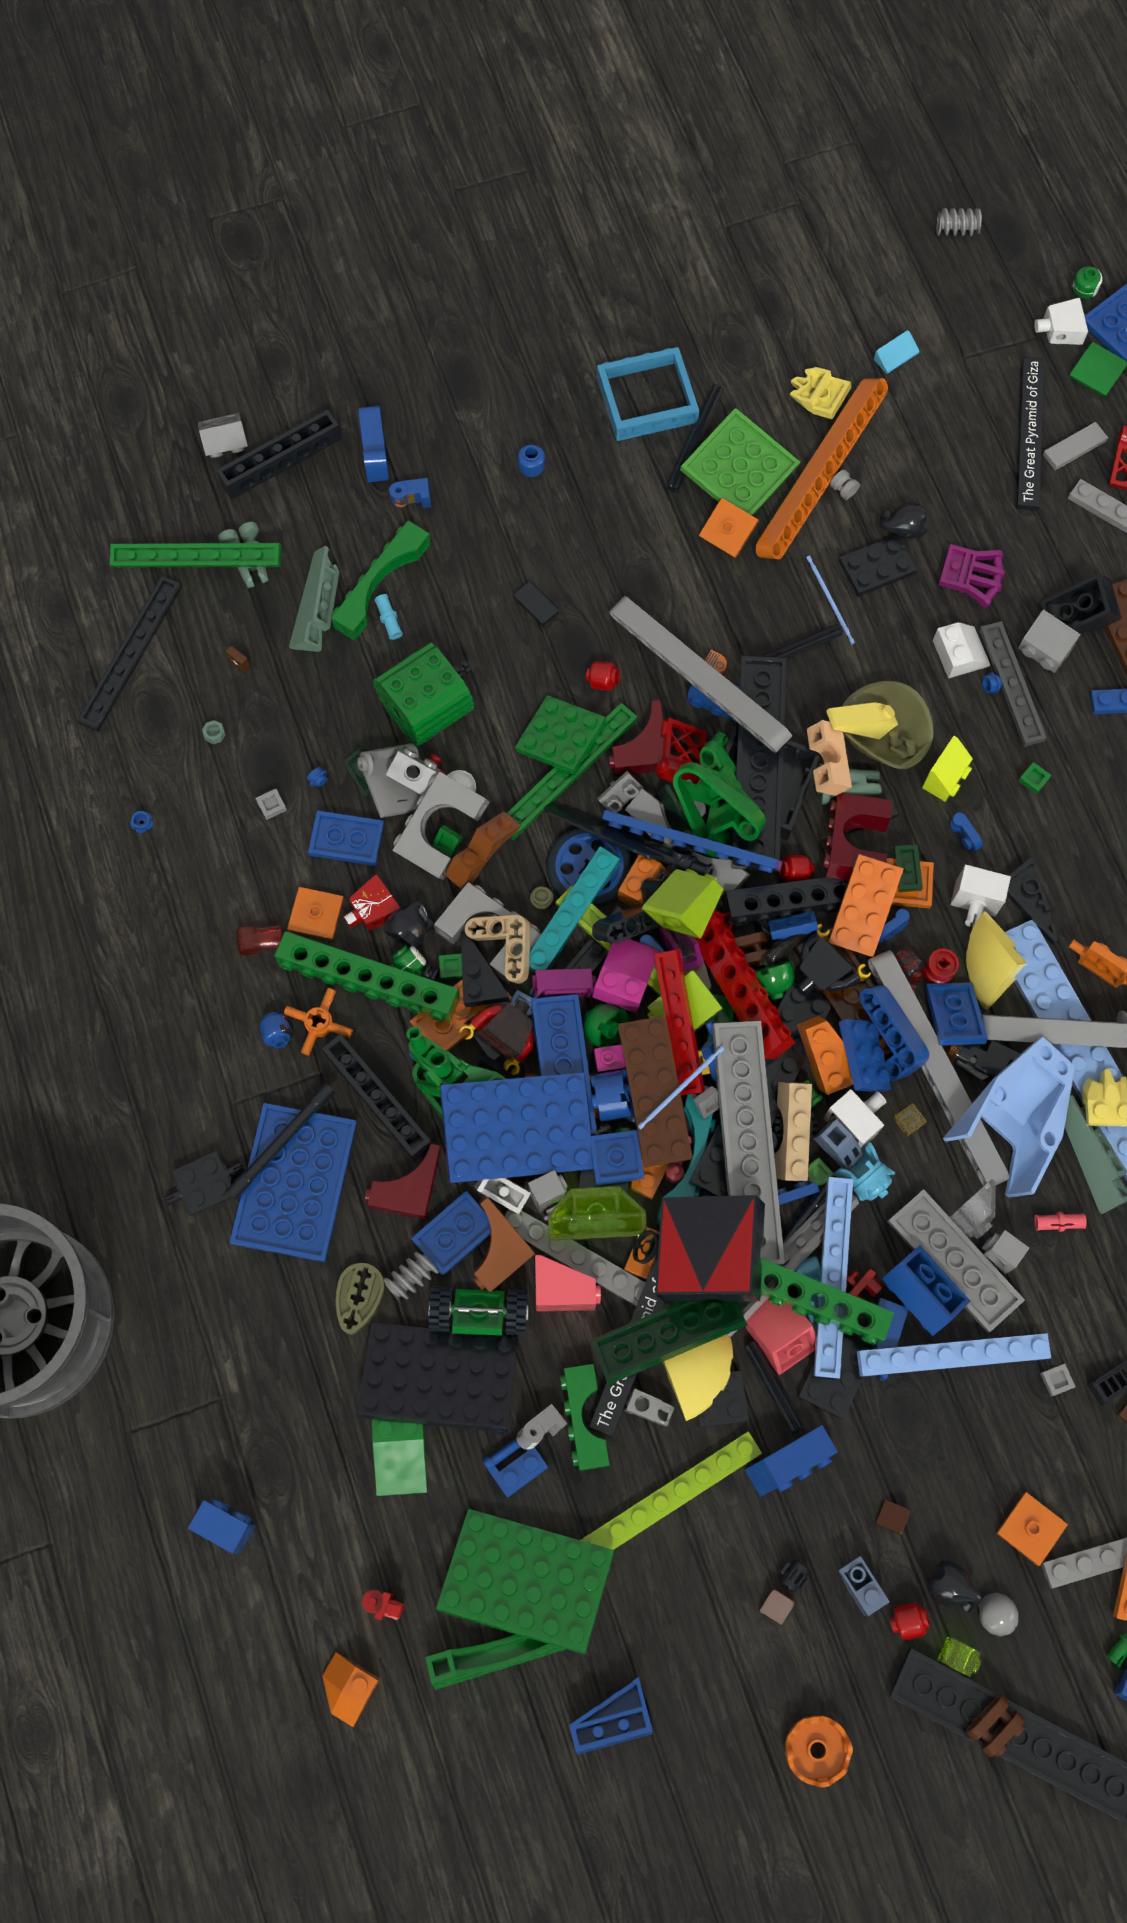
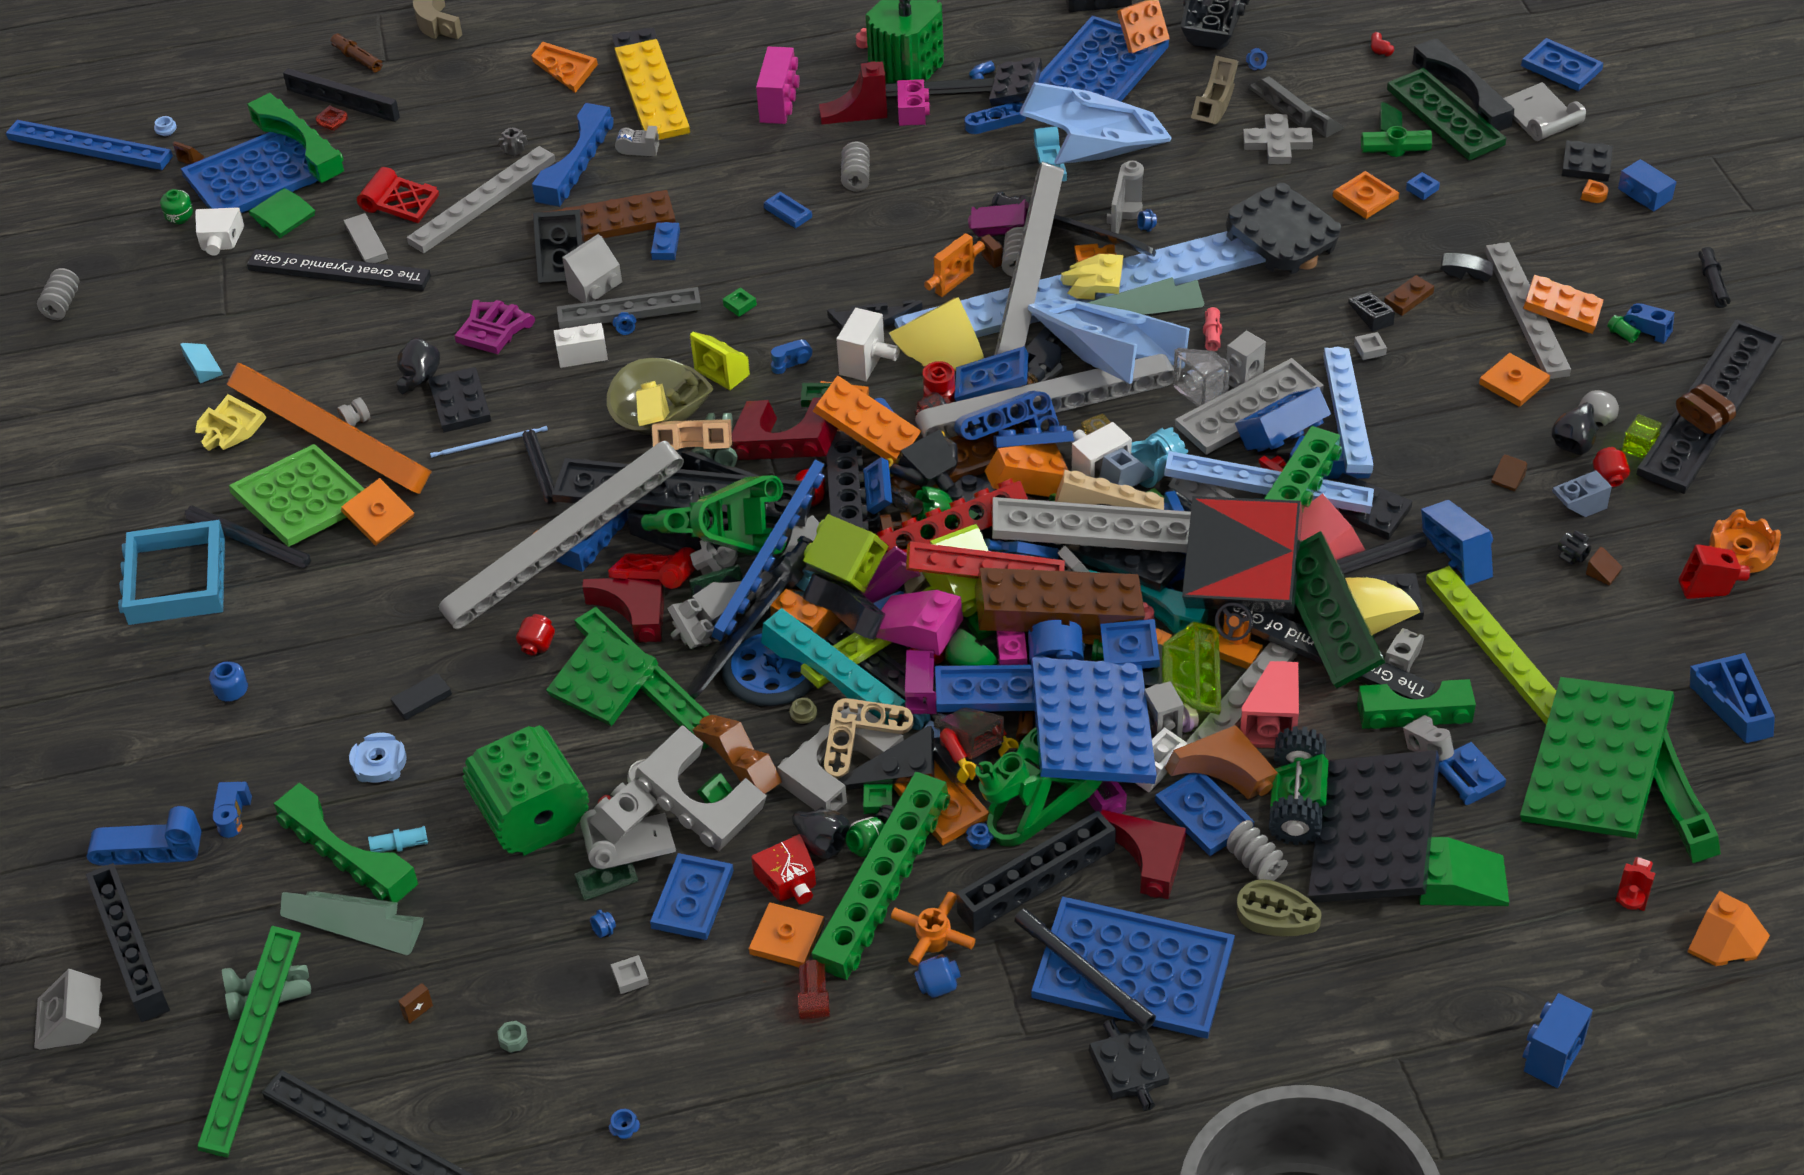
camera: 80 degrees left, 25 degrees down
light blue piece [638,1046,724,1130] -> none
none -> light blue plate [349,733,407,783]
none -> red torso [1678,545,1750,599]

